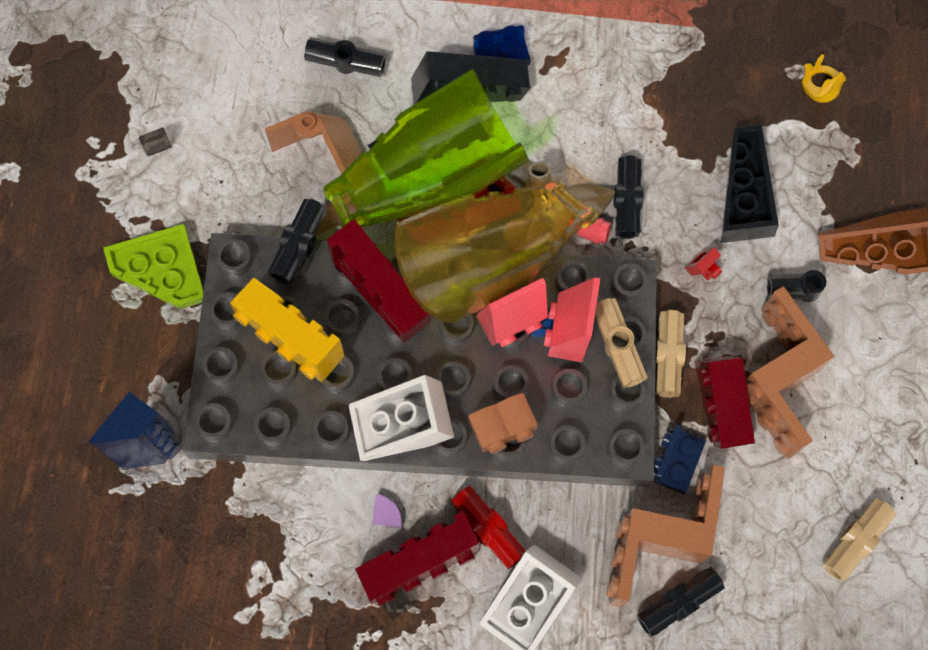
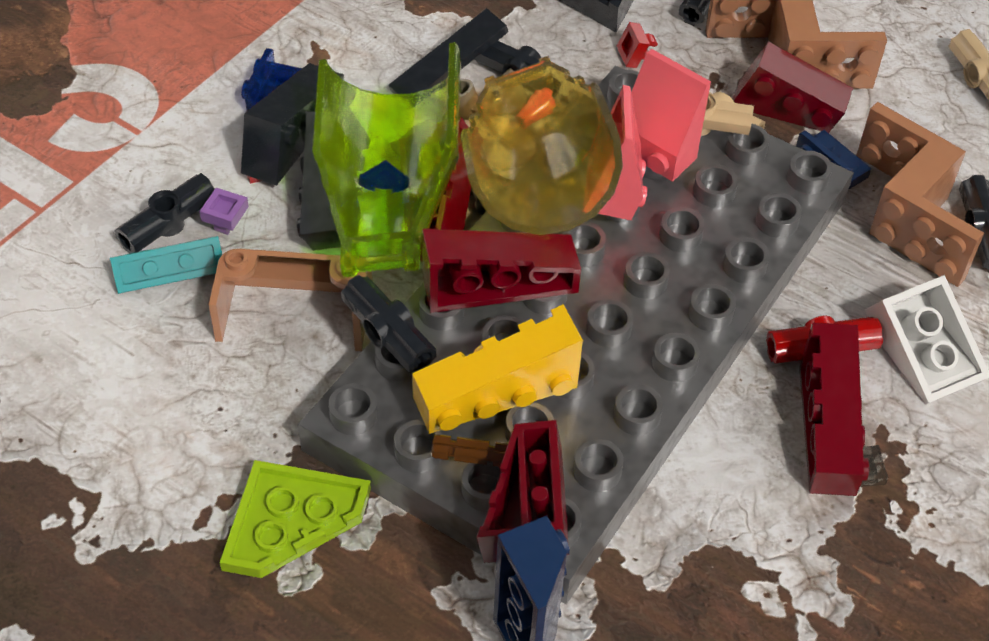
camera: 60 degrees left, 20 degrees down
clear smoke tile [138,128,172,157] -> none
white slope [349,375,454,461] -> none
lavender tile [372,494,402,528] -> none
nougat brick [468,393,538,454] -> none
none -> teal plate [110,236,222,294]
none -> medium lavender tile [199,188,249,235]
none -> tile [359,160,410,193]
none -> black tile [388,8,509,109]
none -> reddish brown axle [431,434,508,467]
none -> dark red wedge [476,420,569,563]

